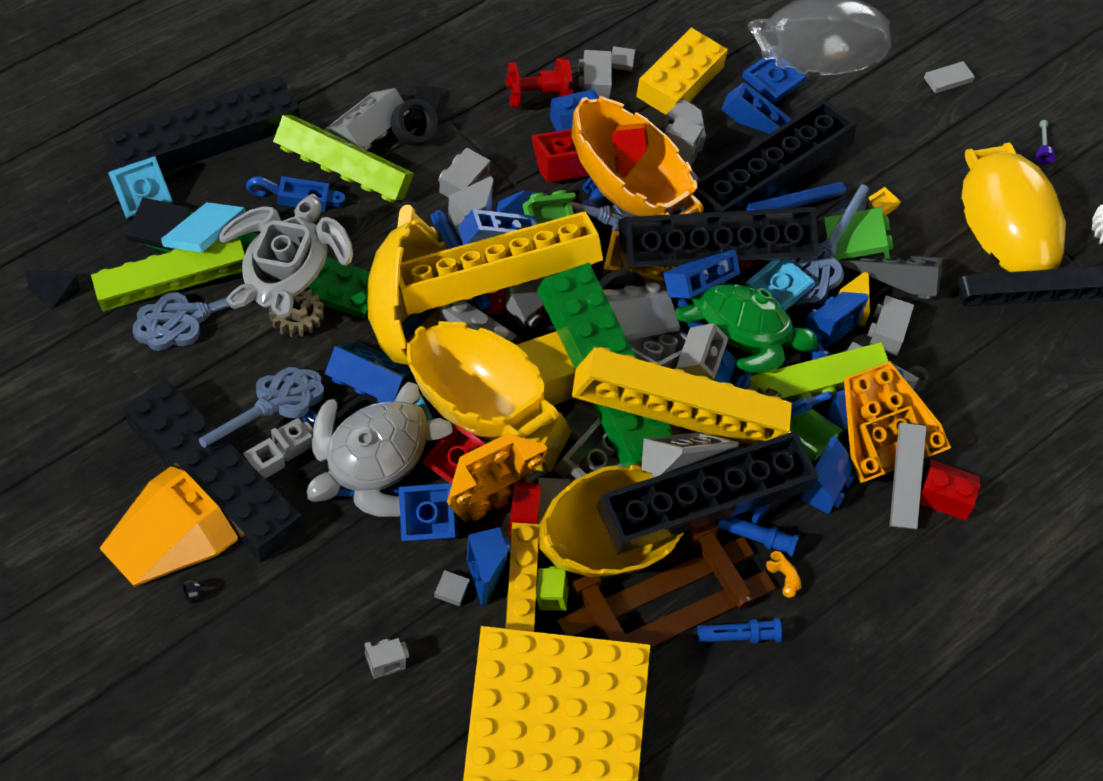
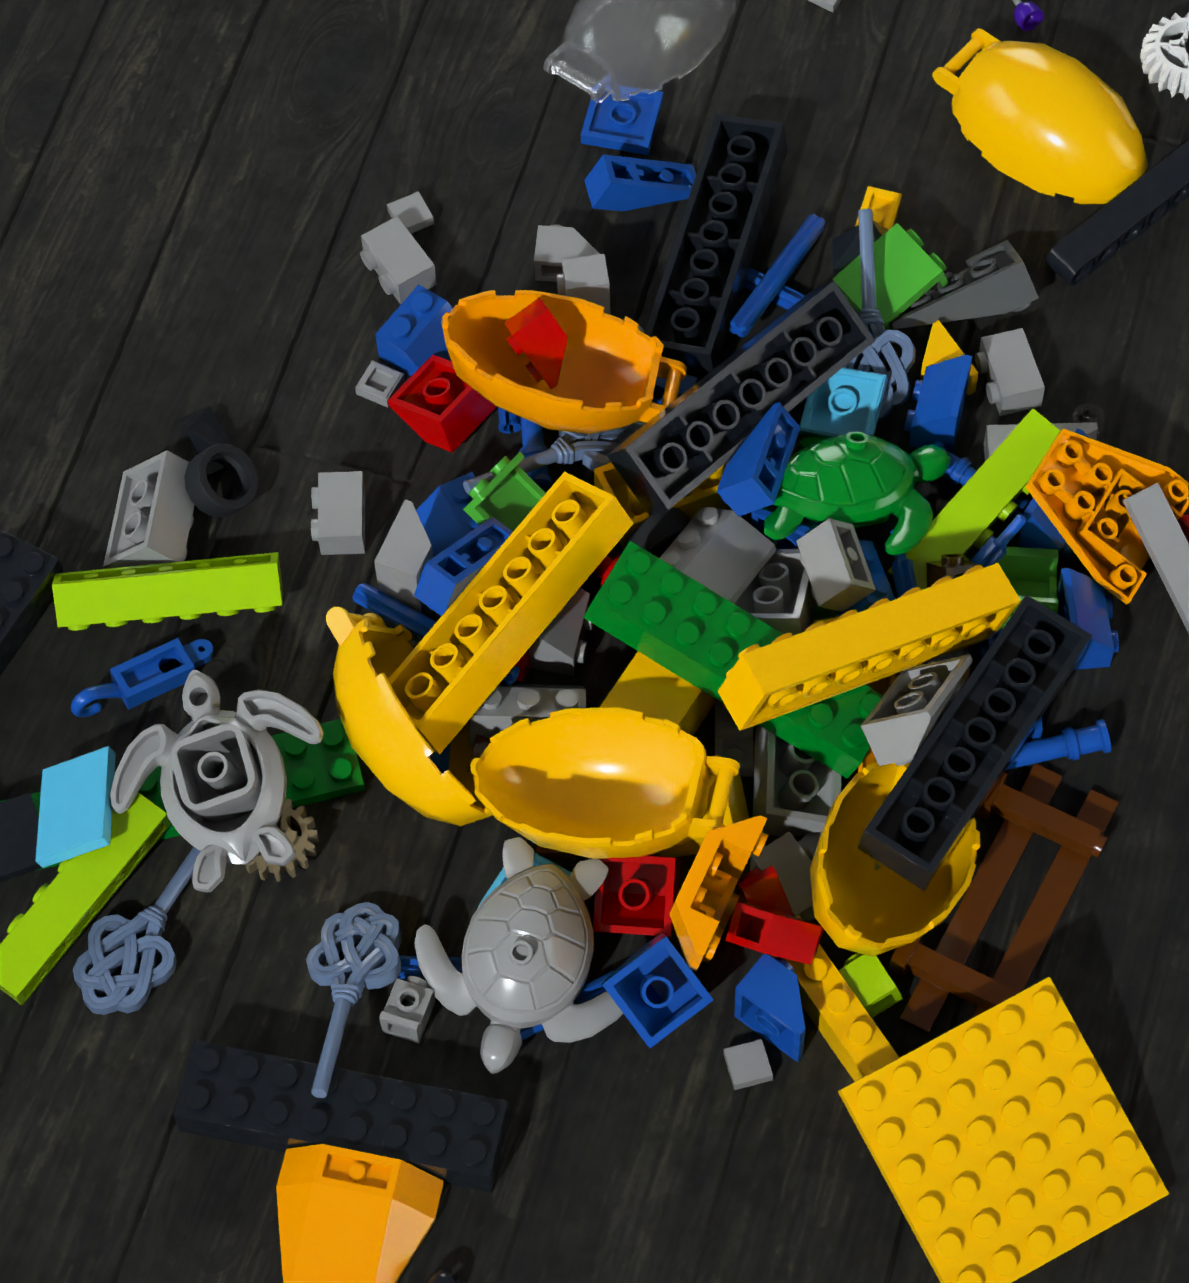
camera: 25 degrees left, 5 degrees up
light grey brick [243,438,287,479] -> none
blue slope [325,339,415,403] -> none
light grey brick [365,638,409,679] -> none
red piece [506,57,573,108] -> none
yellow brick [636,28,728,115] -> none
blue pin [697,618,782,644] -> none
light orange piece [766,551,801,598] -> none
none -> light grey tile [355,360,405,408]
none -> red slope [725,902,823,965]

